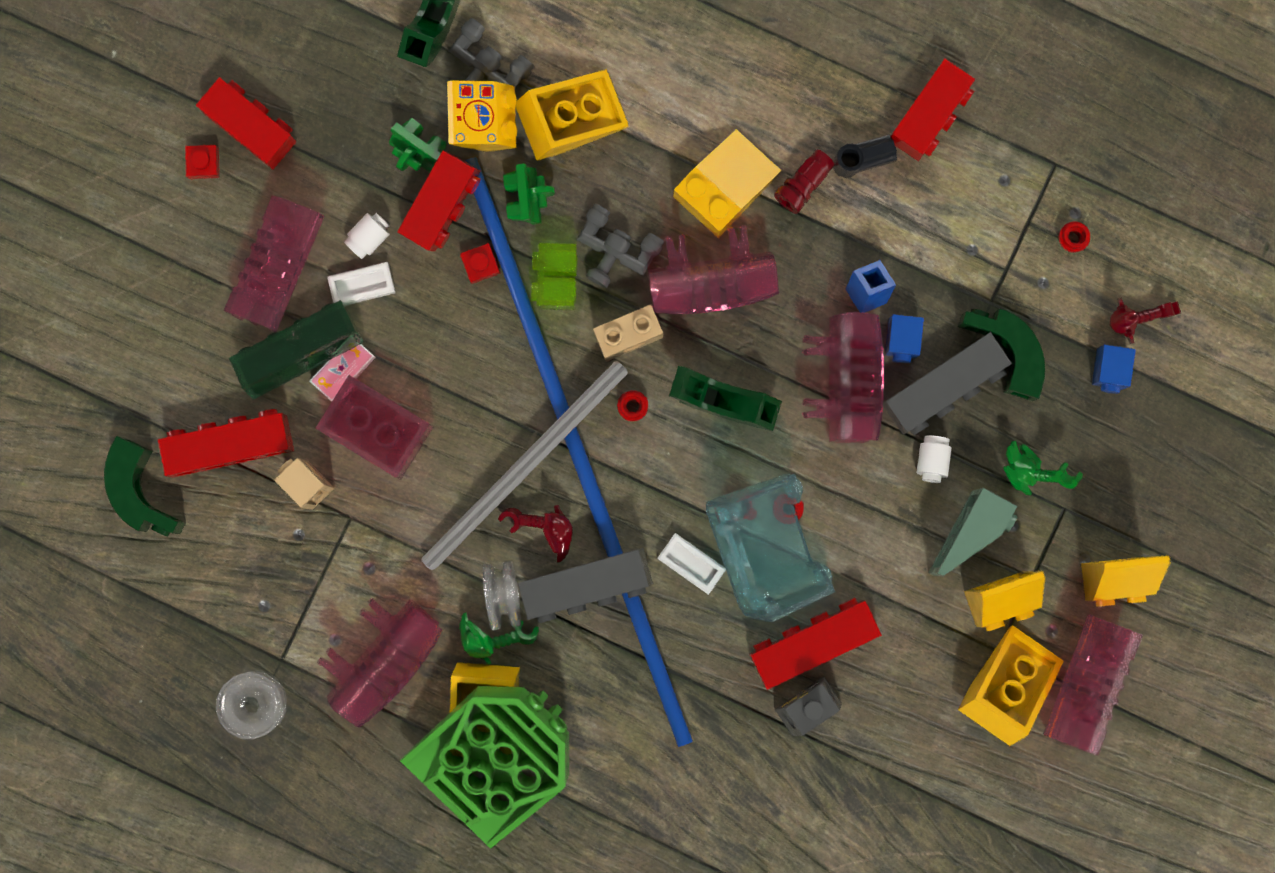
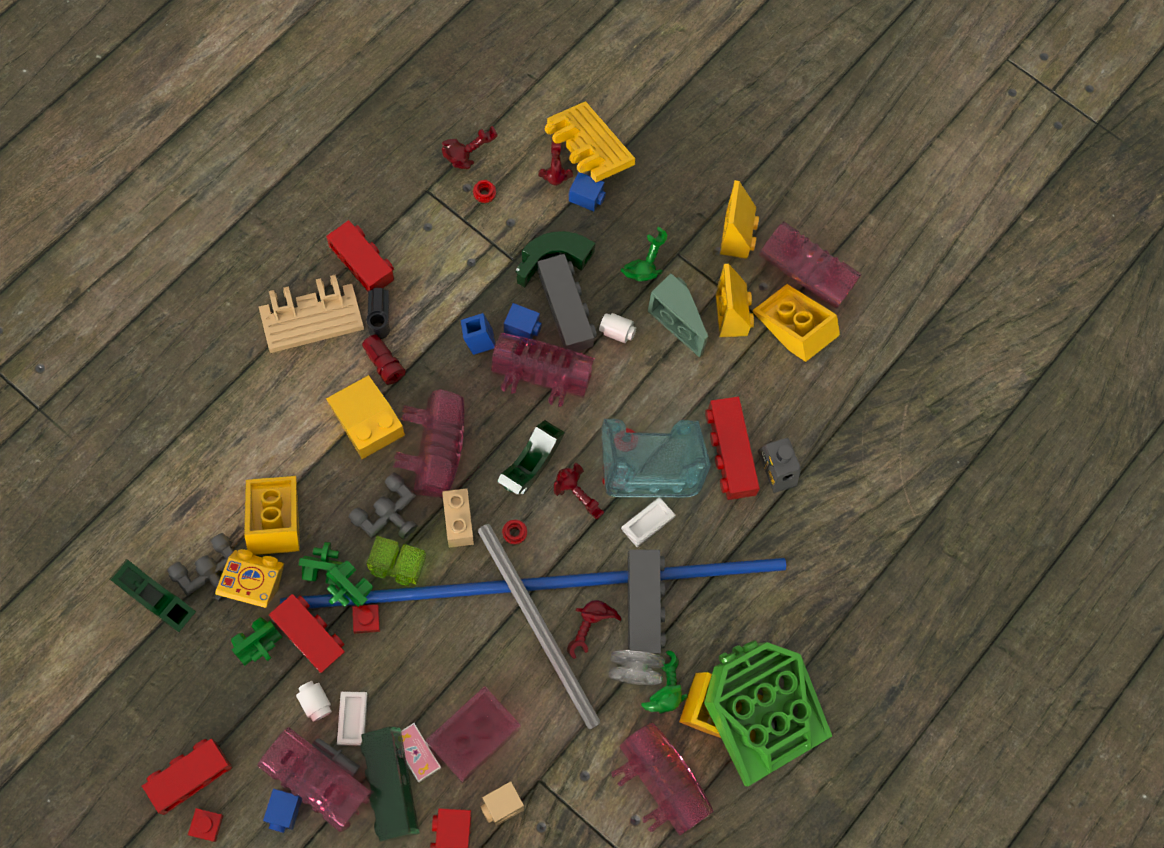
camera: 85 degrees left, 15 degrees down
none -> tan hinge [259,275,364,353]
none -> blue brick [263,789,303,833]
none -> dark grey axle [310,738,360,780]
none -> green hips [325,561,373,607]
none -> dark red piece [441,126,498,169]
none -> yellow hinge [545,101,635,182]
none -> dark red piece [554,462,605,519]

